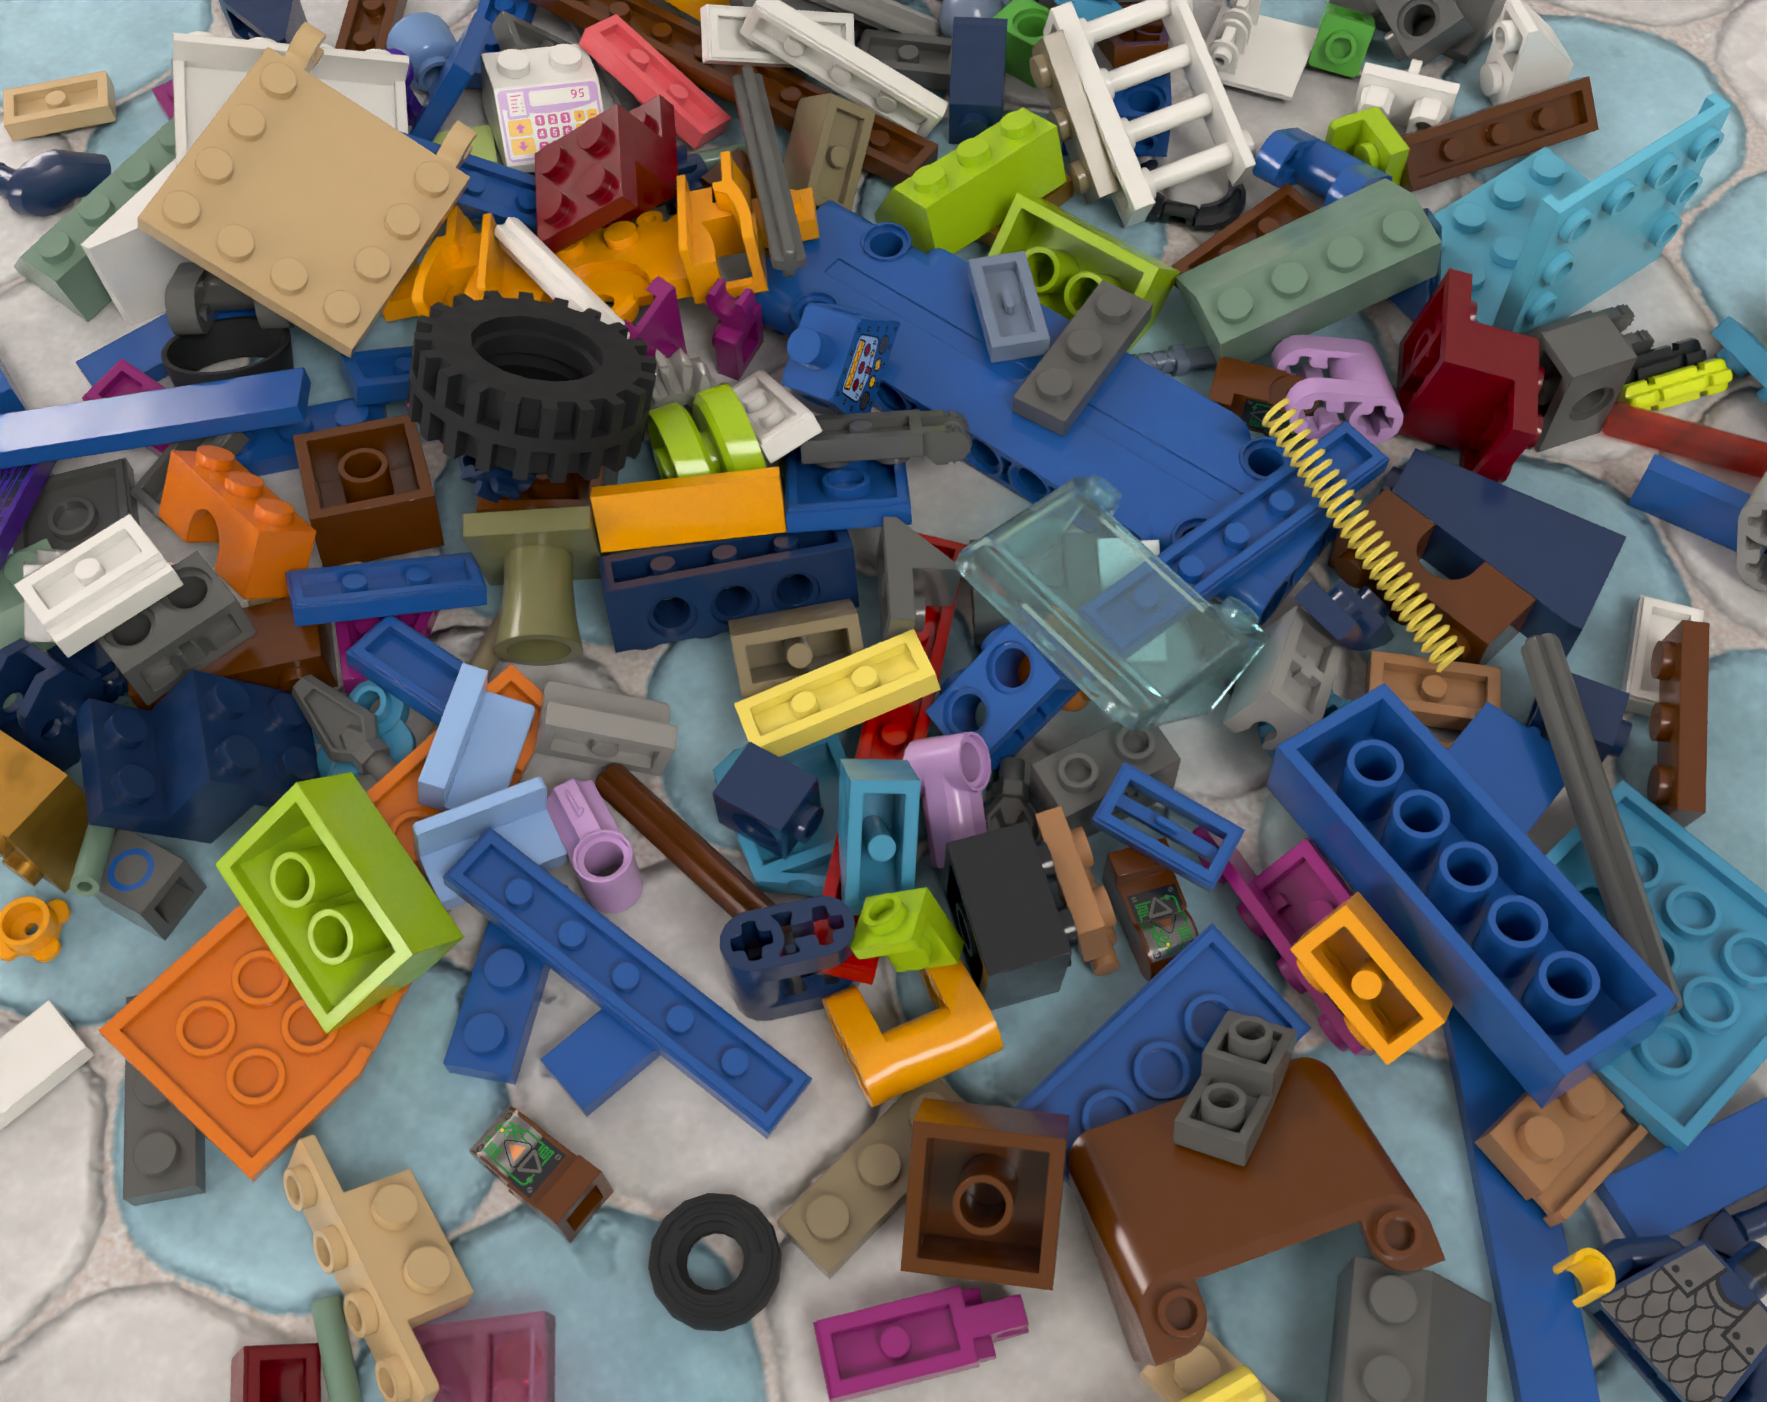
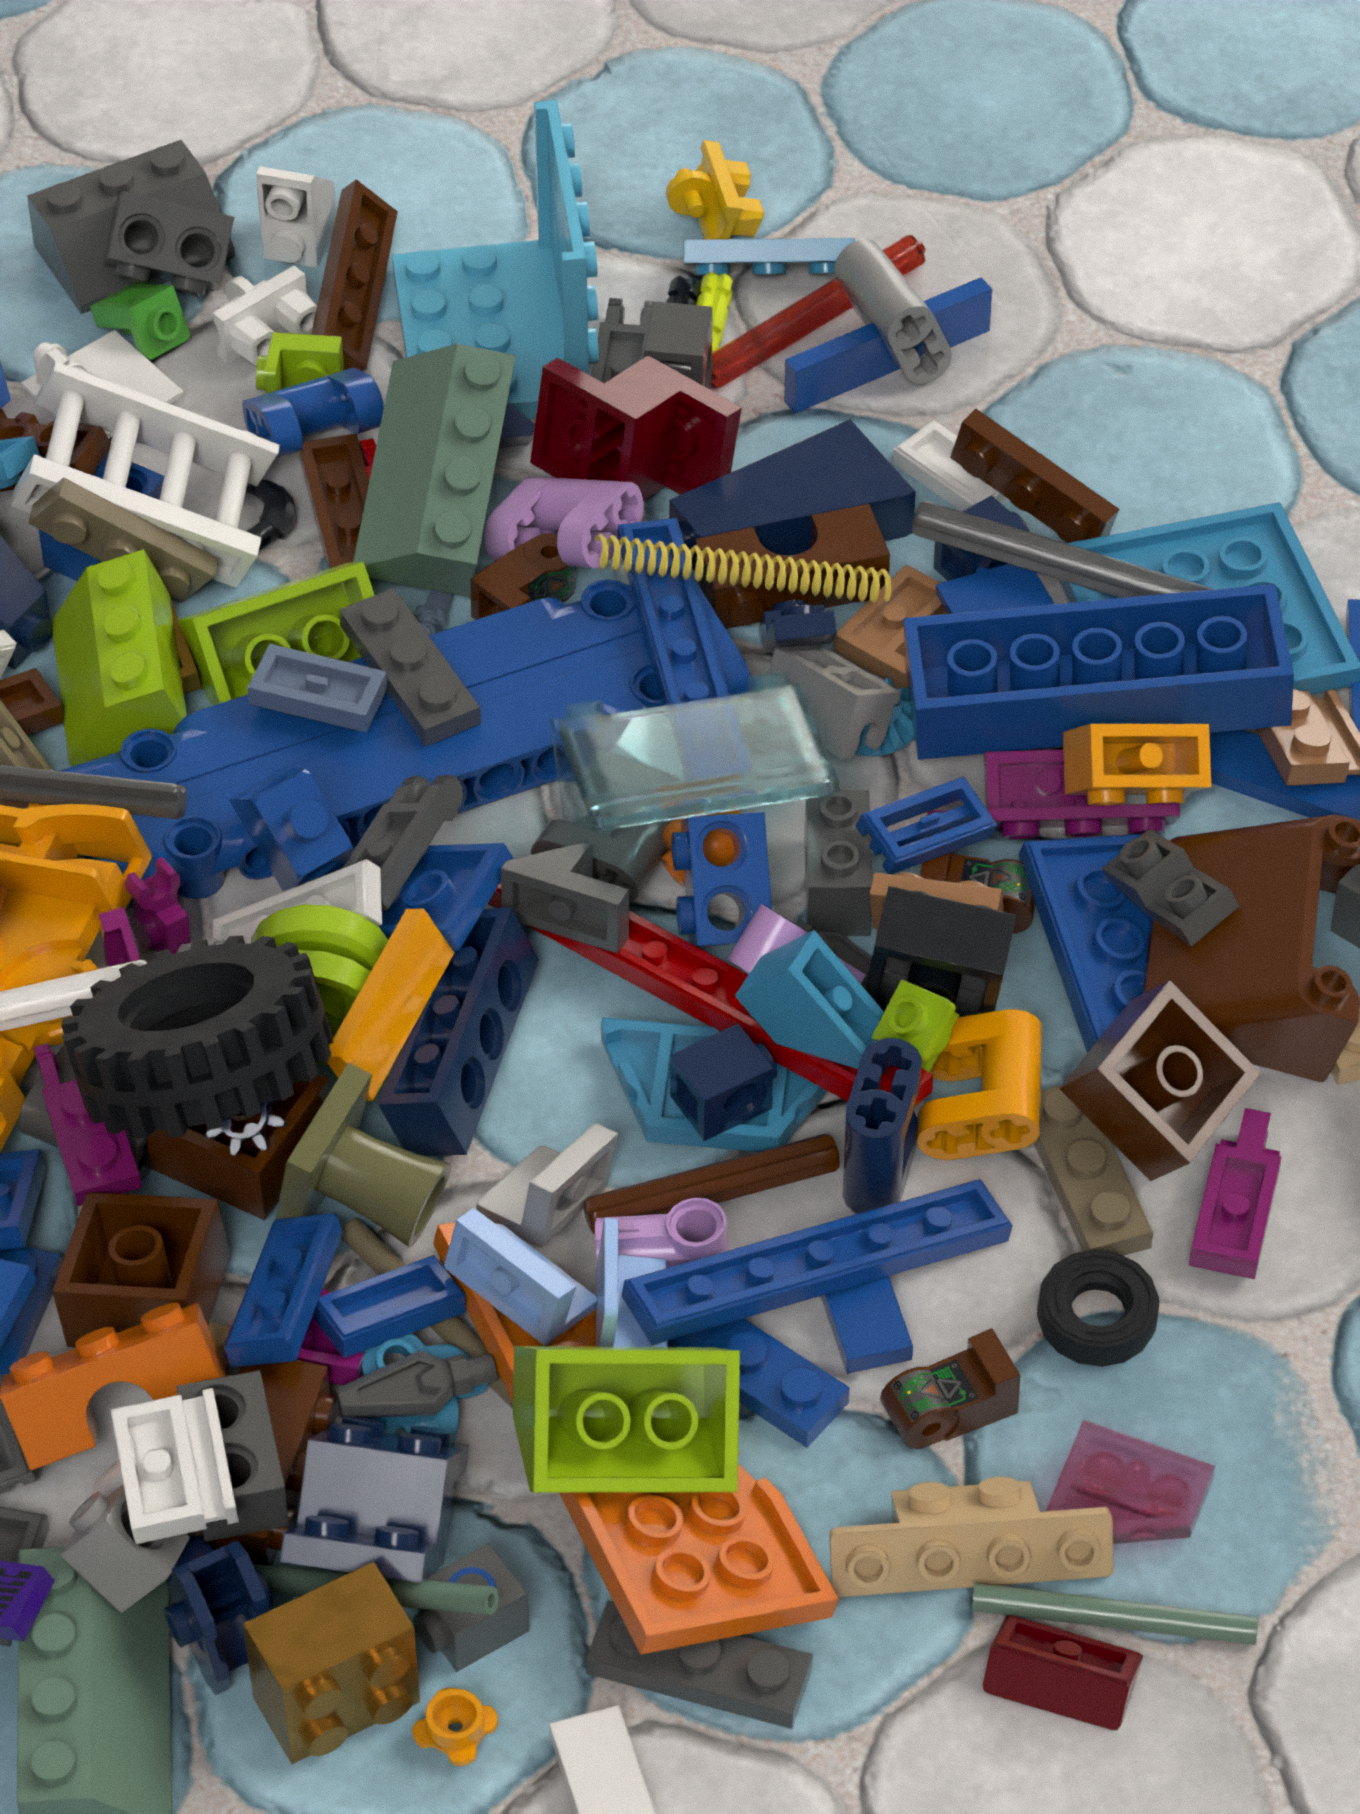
camera: 65 degrees left, 10 degrees down
dark tan brick [728,598,864,698] -> none
light yellow plate [734,629,941,757] -> none

